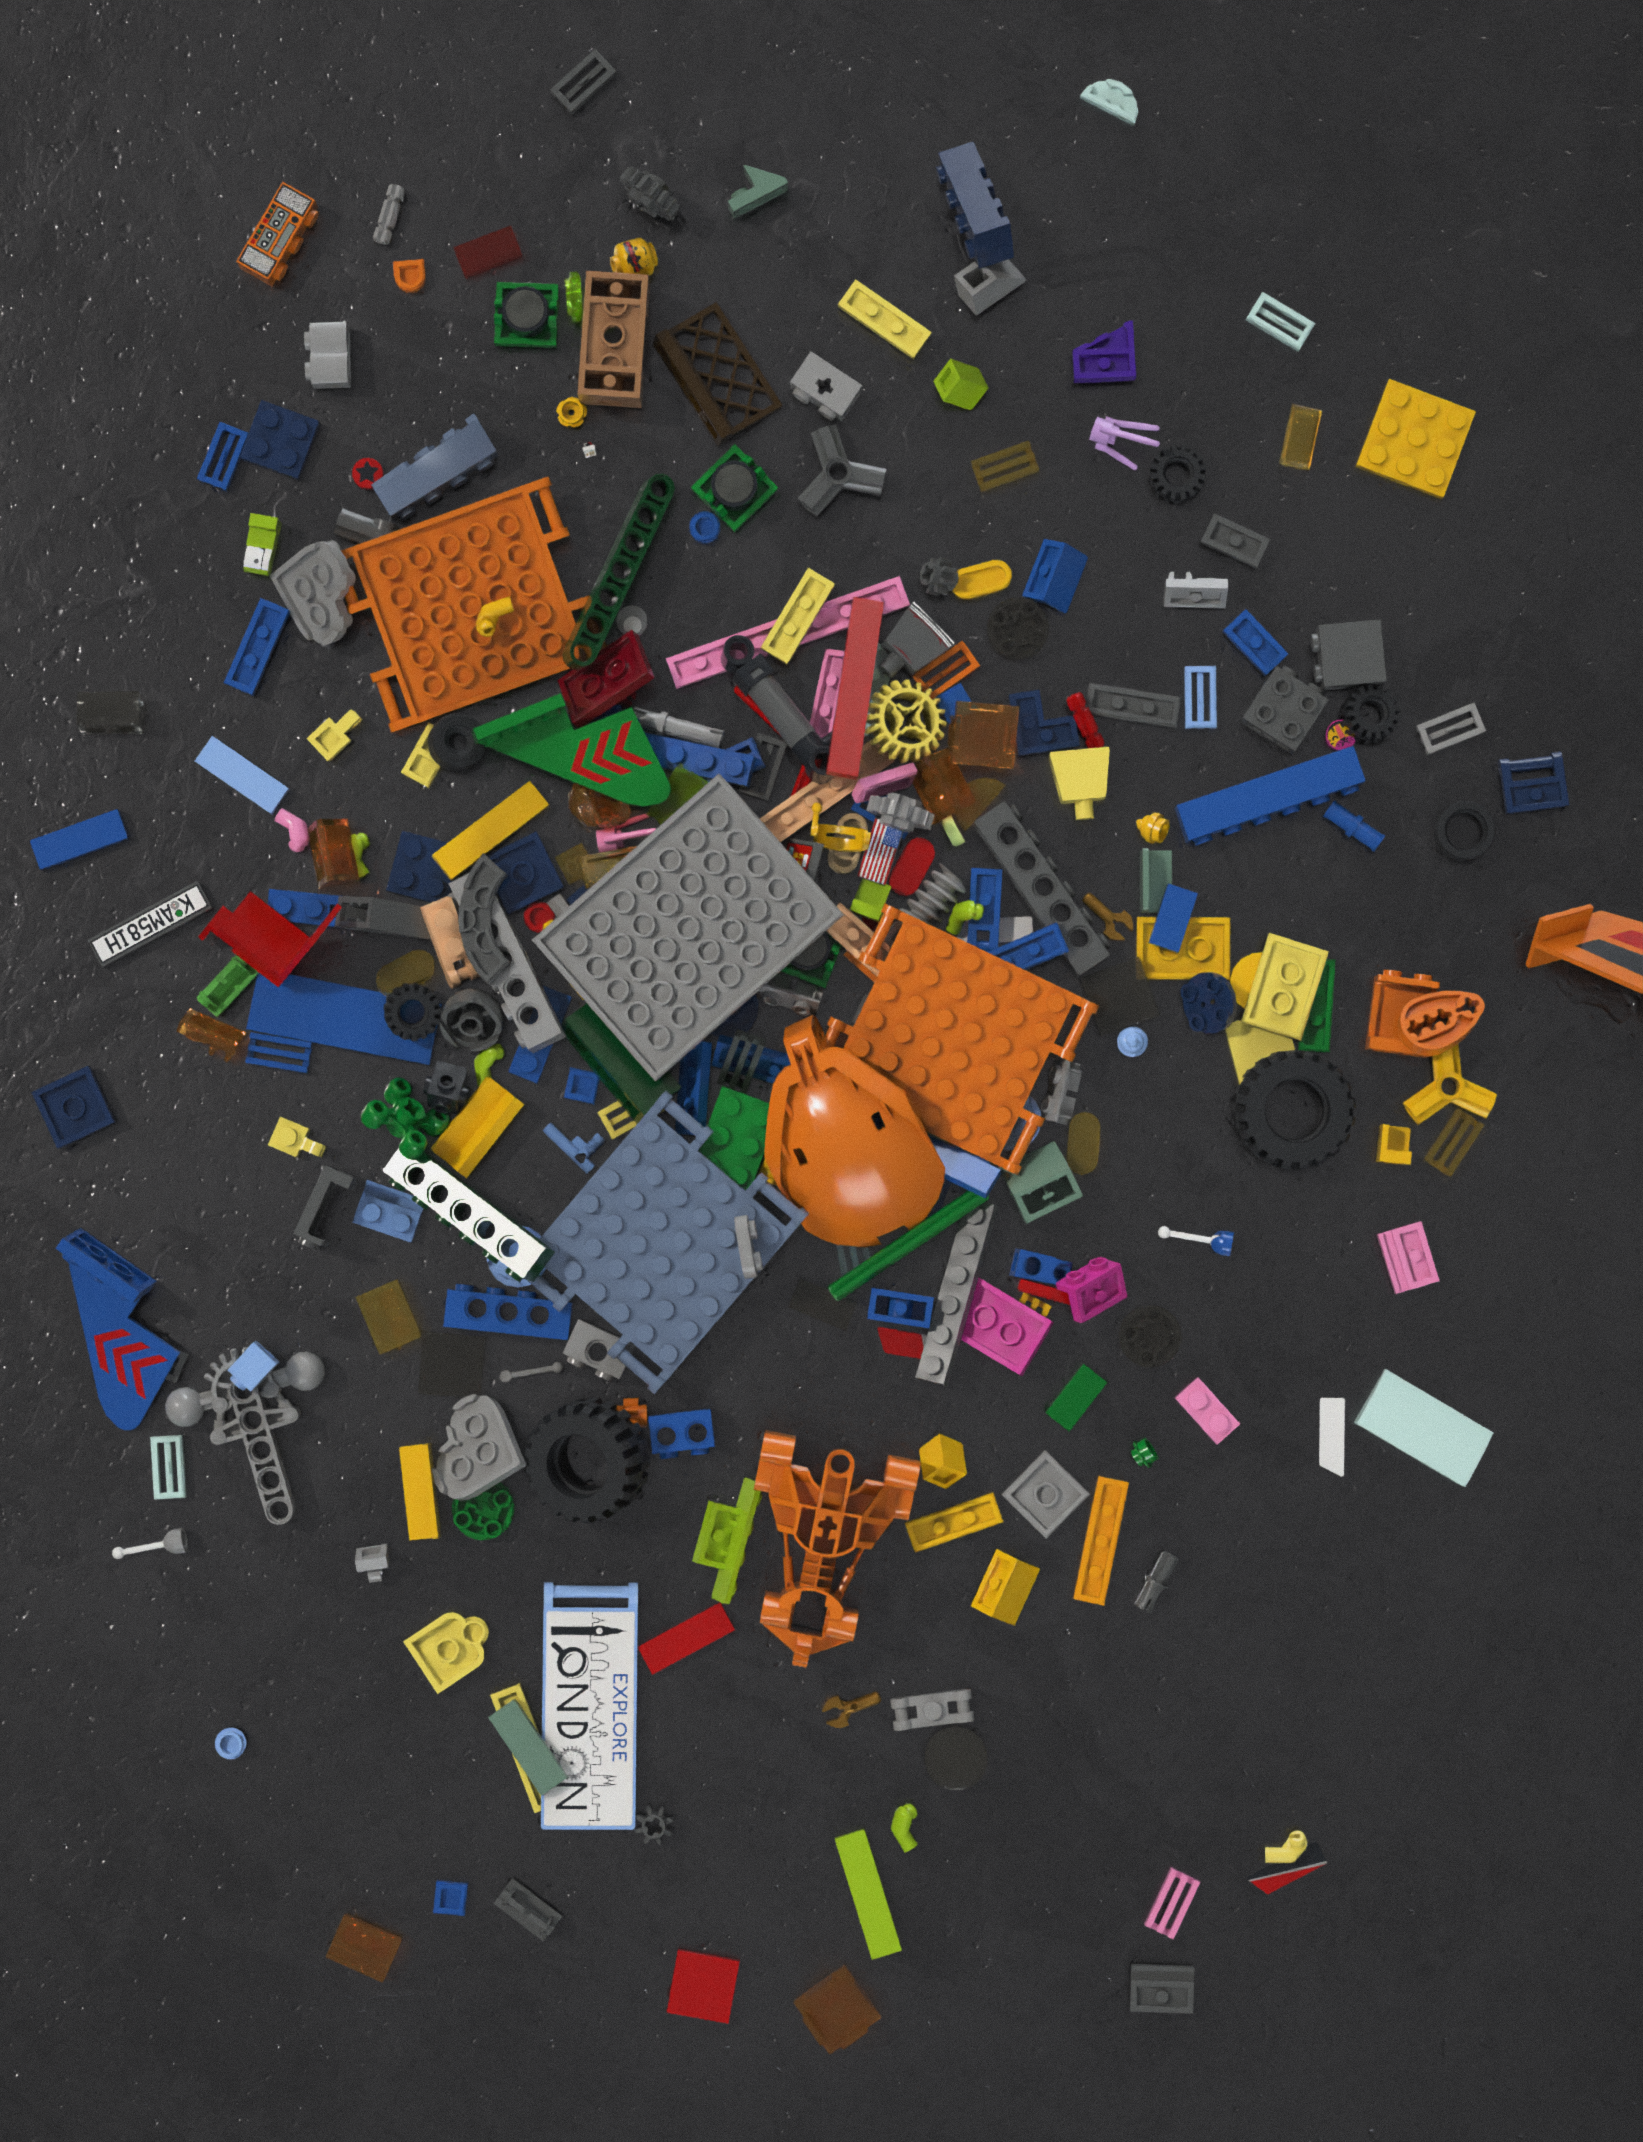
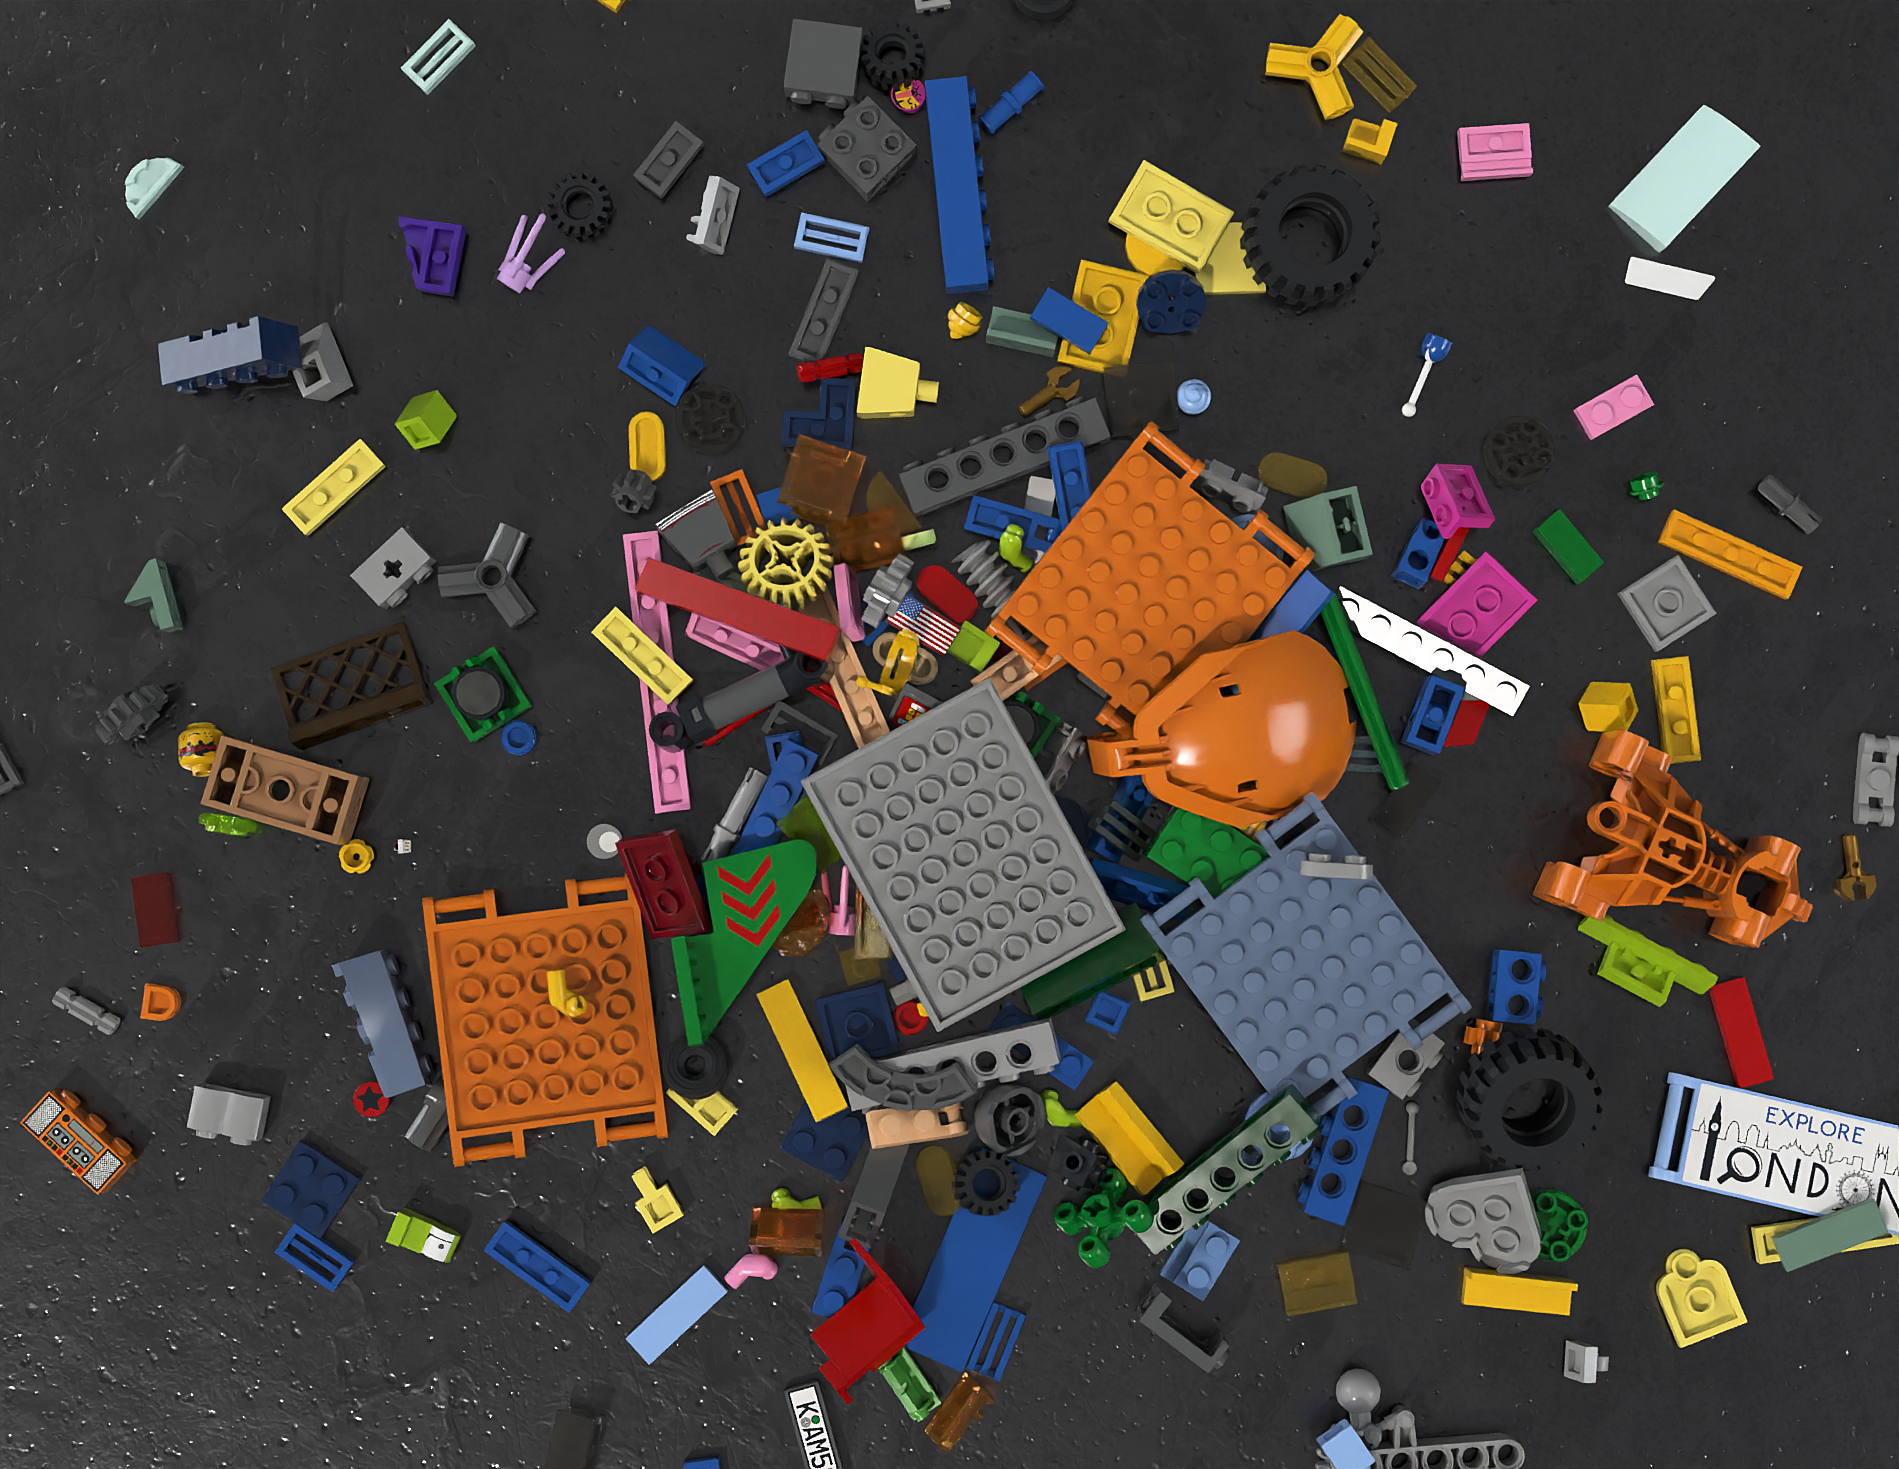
camera: 75 degrees left, 0 degrees up
light yellow plate [268,1117,327,1158] -> none
light grey plate [269,540,356,646] -> none
piece [494,282,559,348] -> none
medium blue hose [543,1122,606,1174] -> none
dark green beam [562,474,675,670] -> none
clear yellow tile [970,441,1039,492] -> none
yellow panel [971,1549,1040,1626] -> none
clear yellow tile [1279,404,1322,471] -> none
green tile [1298,959,1336,1053] -> none
orange panel [1365,970,1440,1058] -> none
orange piece [1397,991,1485,1056] -> none

